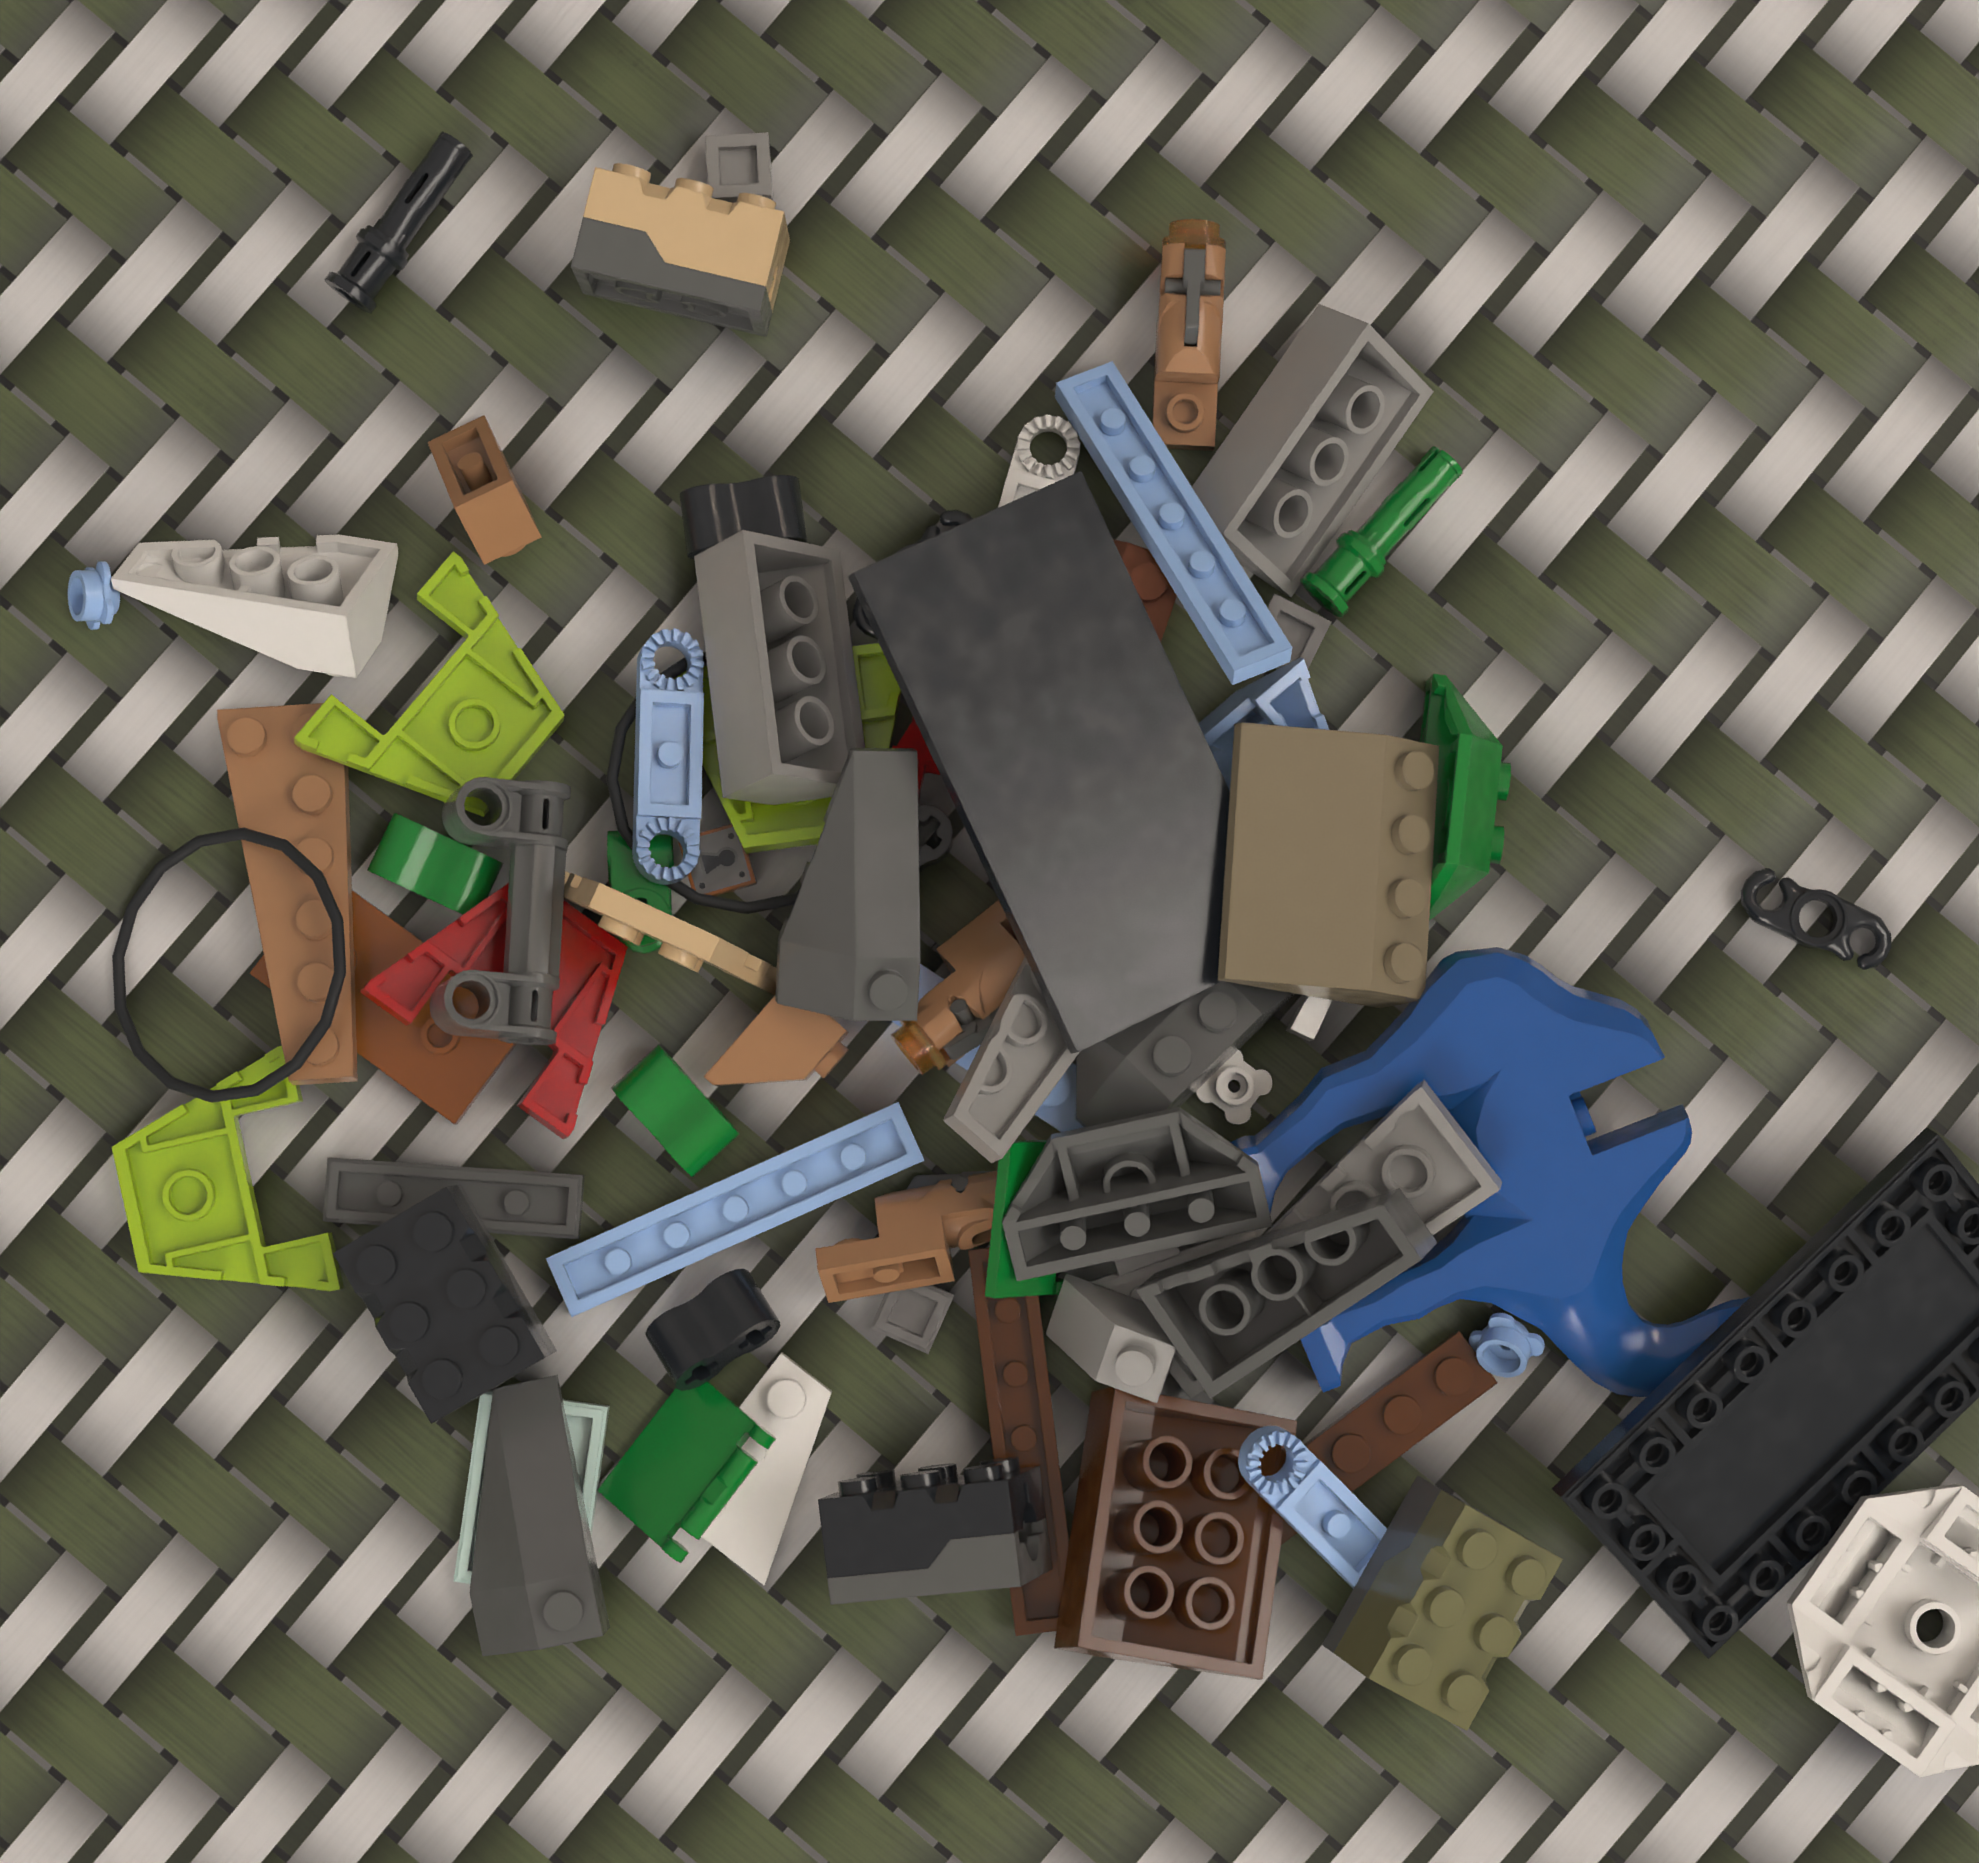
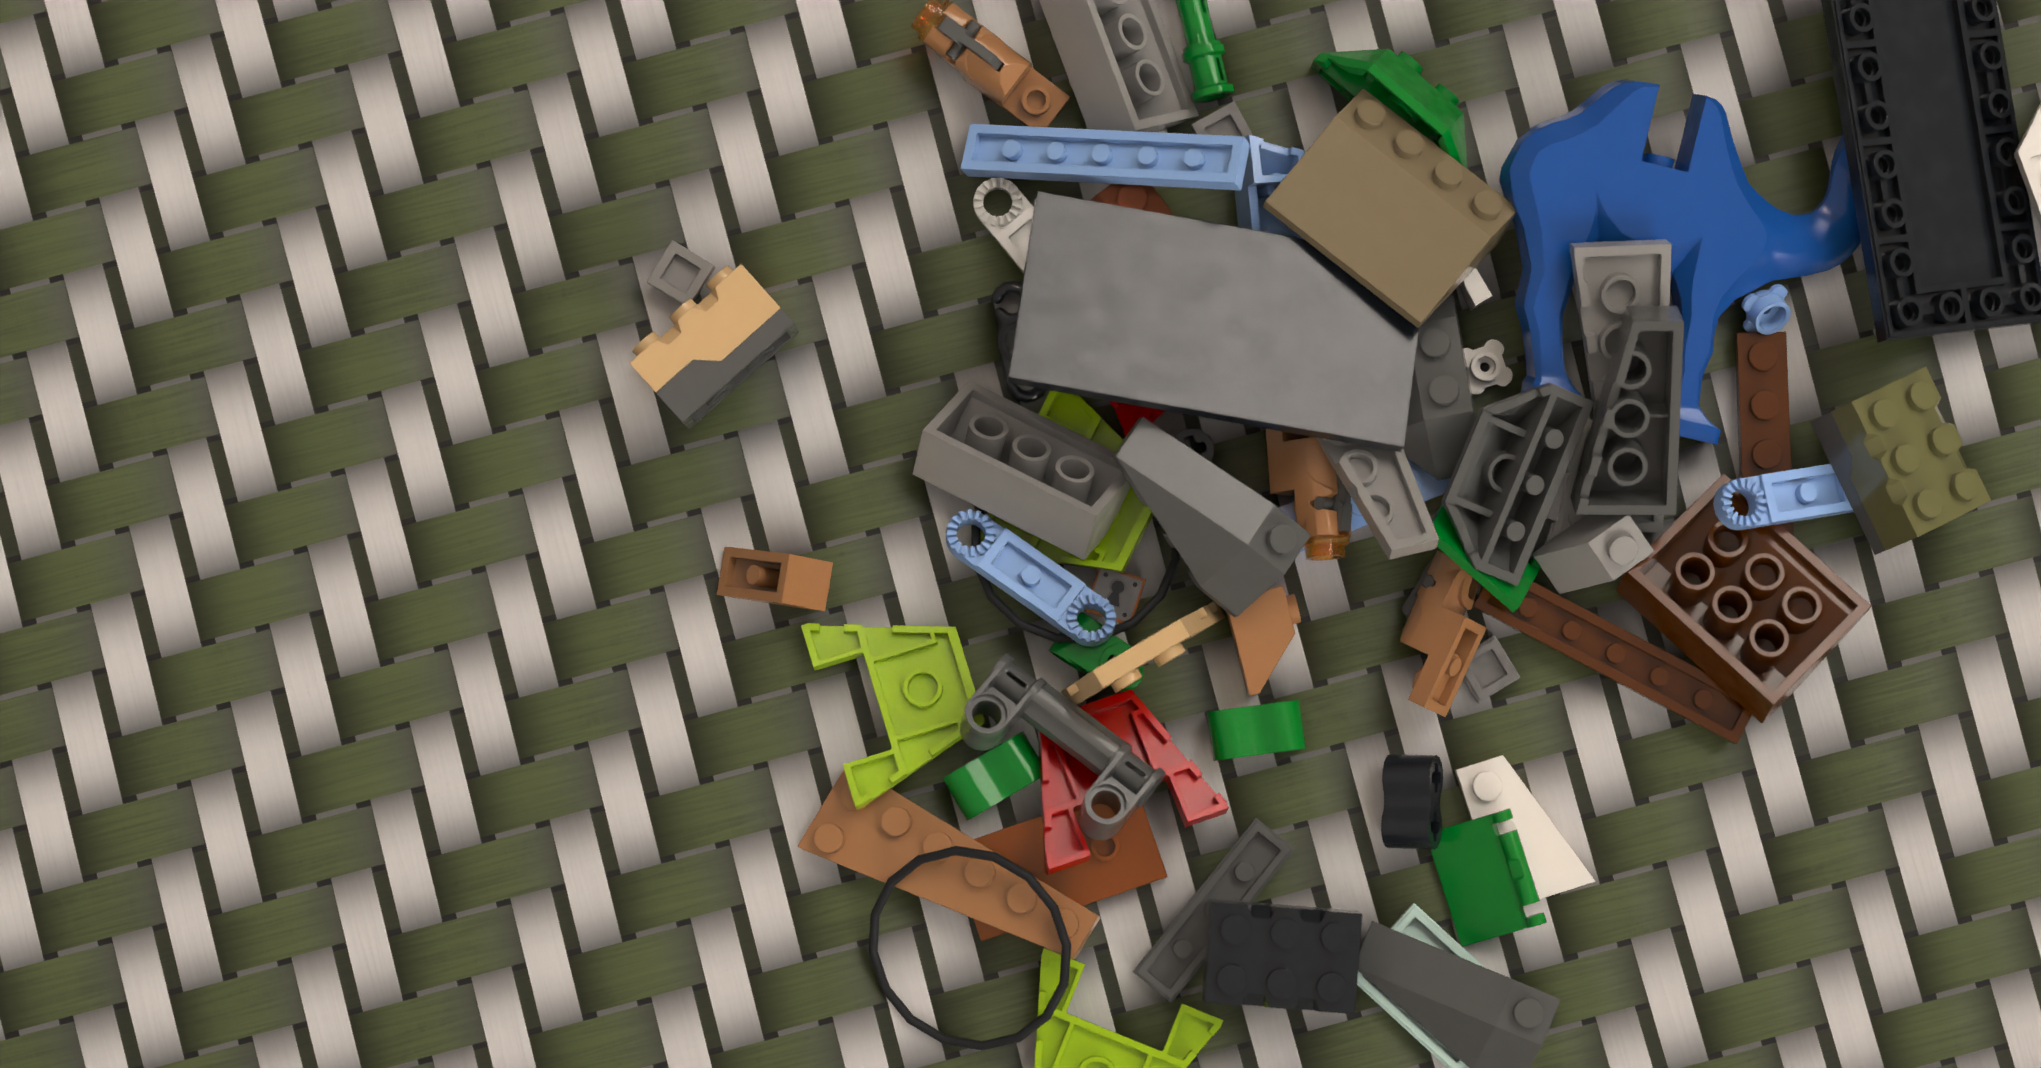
camera: 50 degrees left, 0 degrees up
light blue plate [68,561,120,630] -> none
white wedge [111,534,399,678] -> none
black pin [324,131,473,314] -> none
light blue plate [546,1102,925,1317] -> none
black axle [680,475,807,559] -> none
black piece [818,1457,1053,1605] -> none

